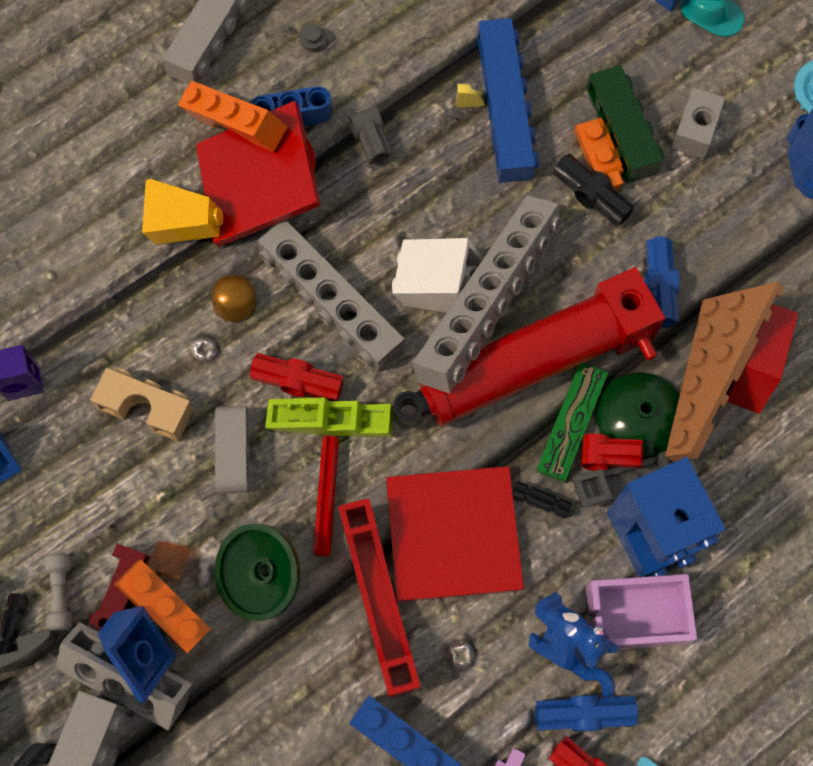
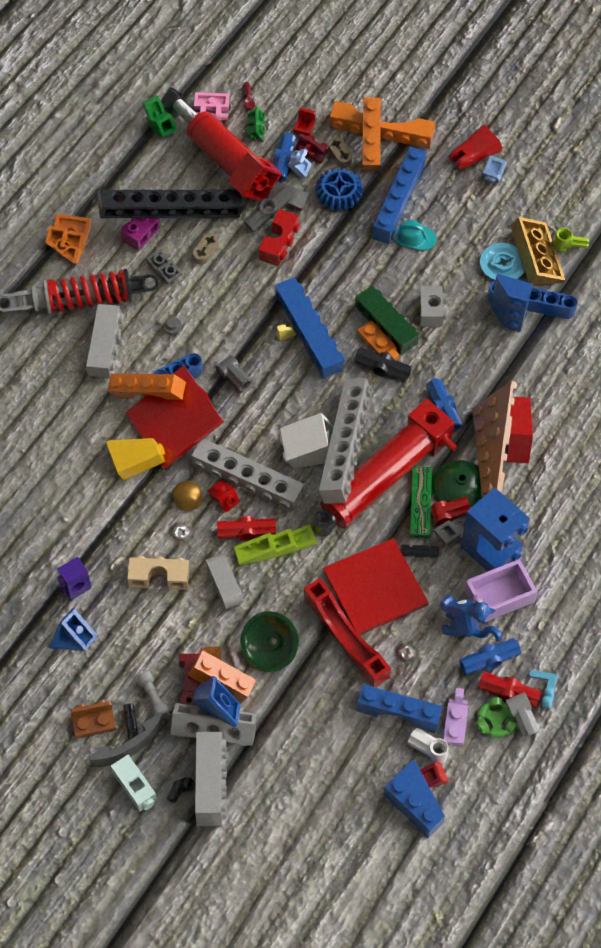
camera: 20 degrees left, 10 degrees down
red axle [313,435,339,557] -> none
none -> red bracket [207,480,240,512]

